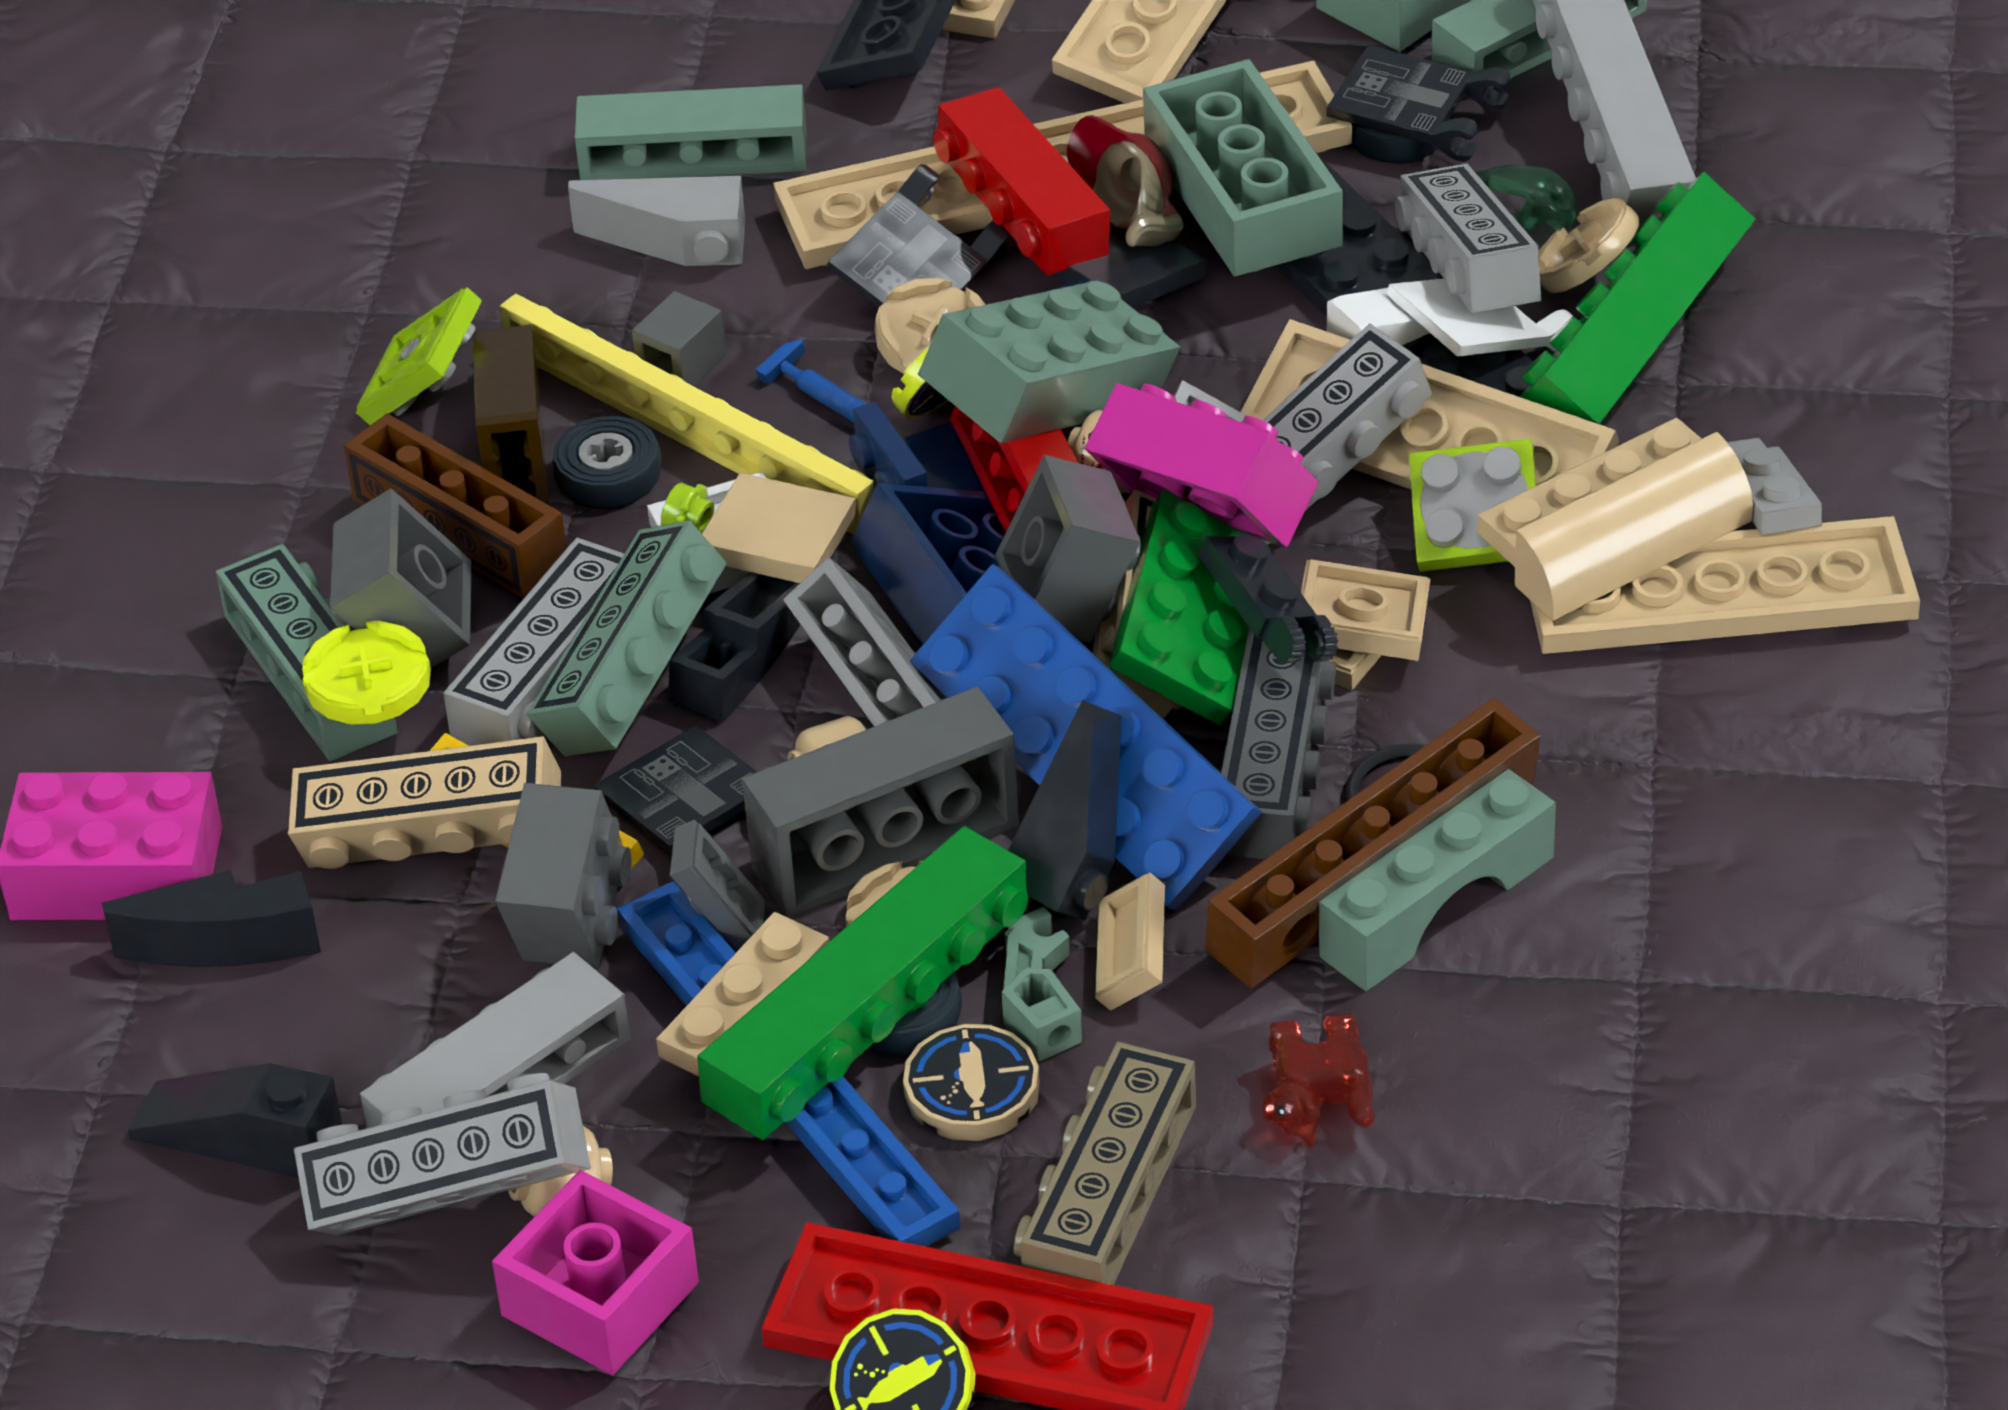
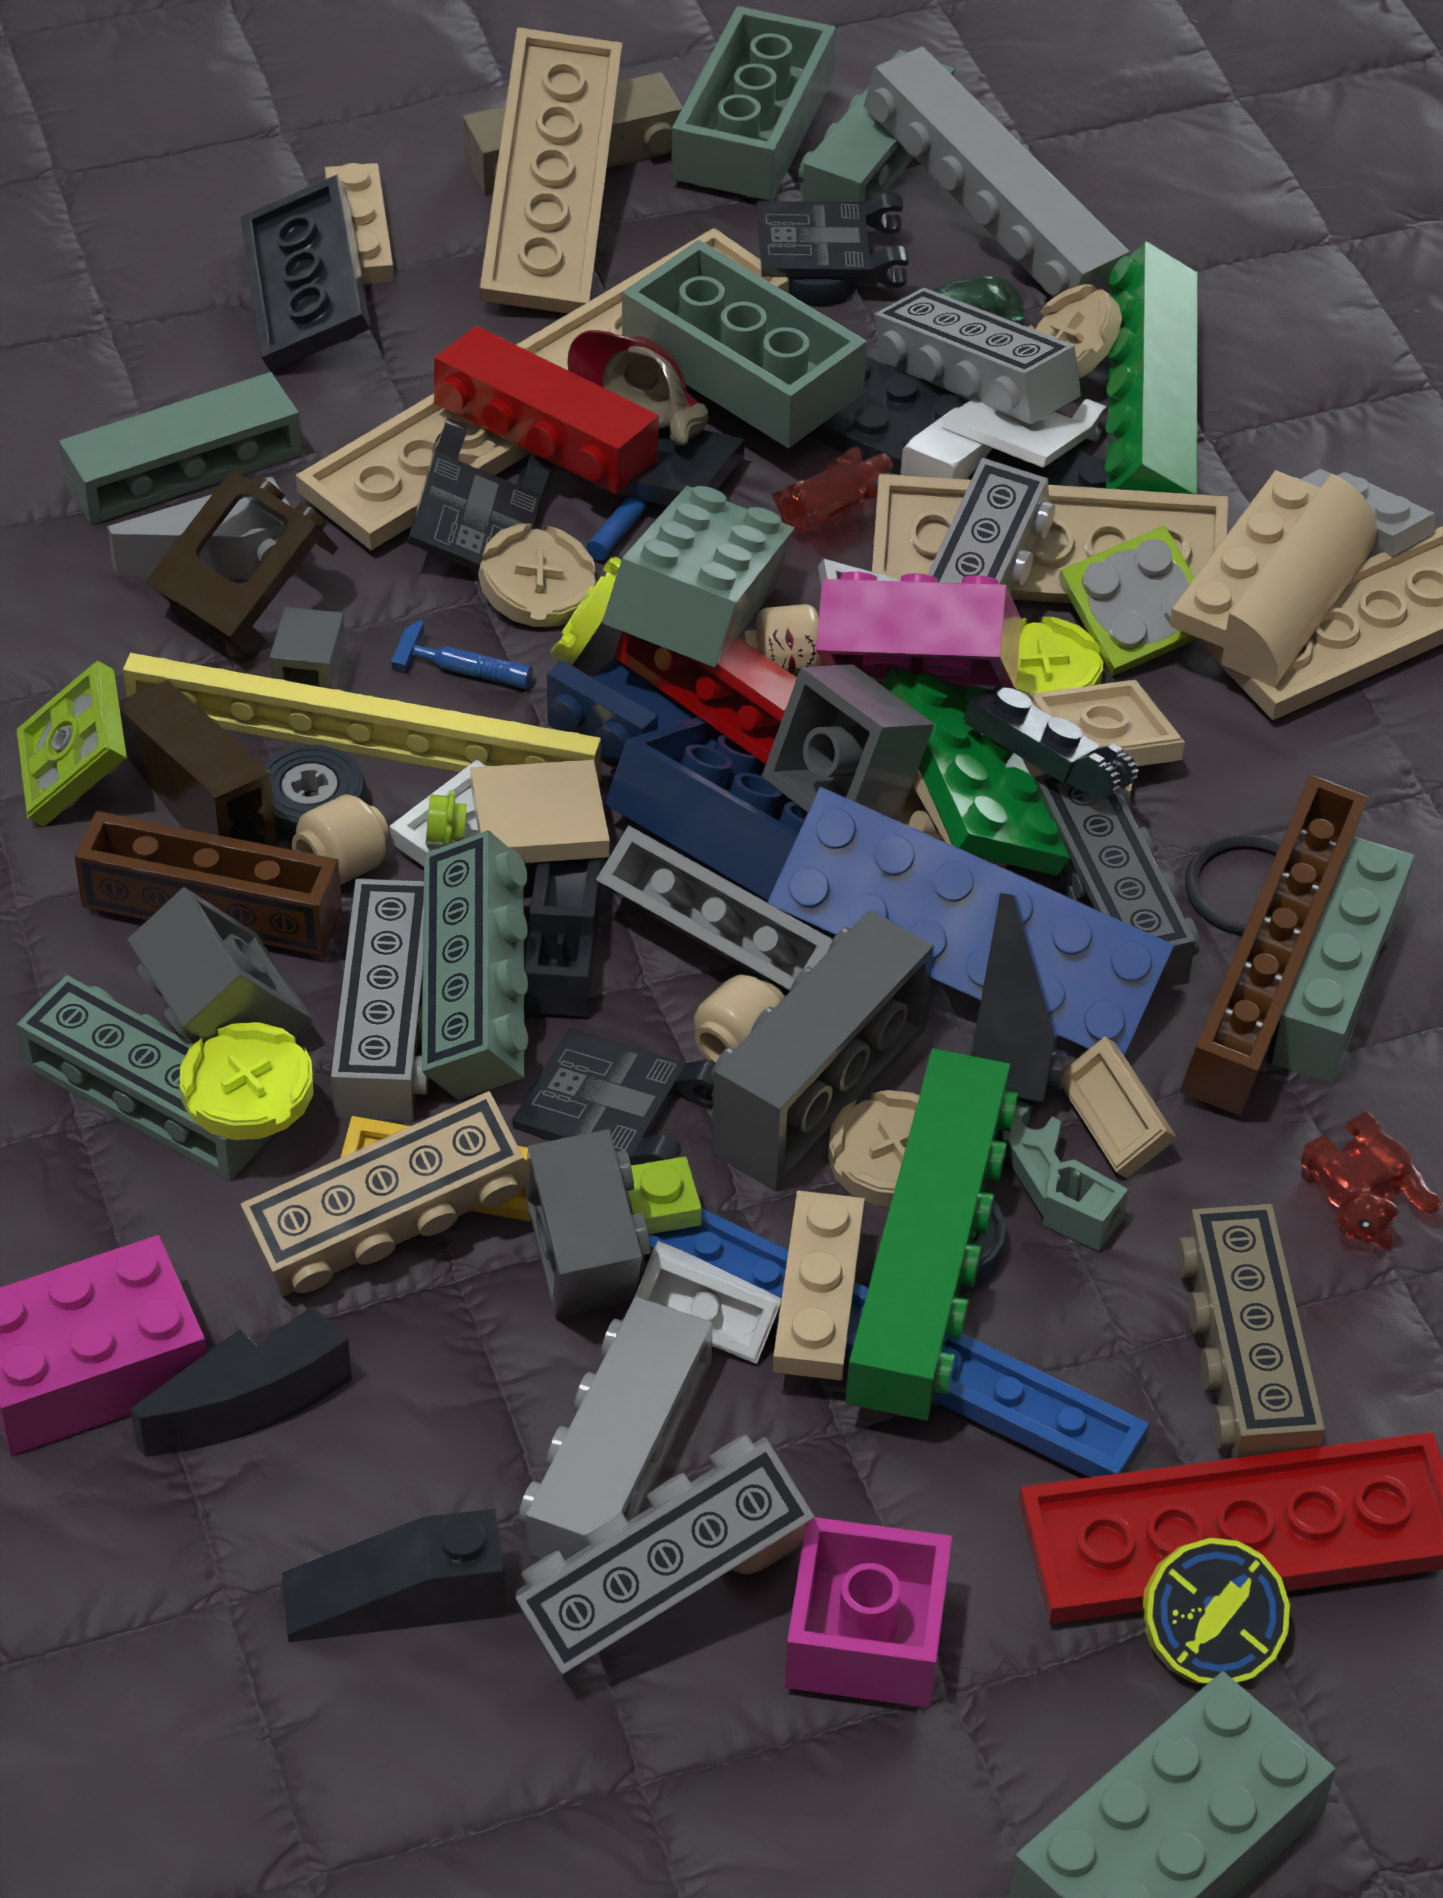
camera: 30 degrees left, 5 degrees up
dark grey plate [670,820,765,952] -> none
tile [903,1024,1040,1141] -> none
none -> dark brown window [146,469,338,660]
none -> tan head [292,794,389,885]
none -> lime plate [628,1156,702,1235]
none -> white slope [635,1241,782,1364]
none -> clear red animal [772,447,892,537]
none -> neon yellow tile [991,617,1103,695]

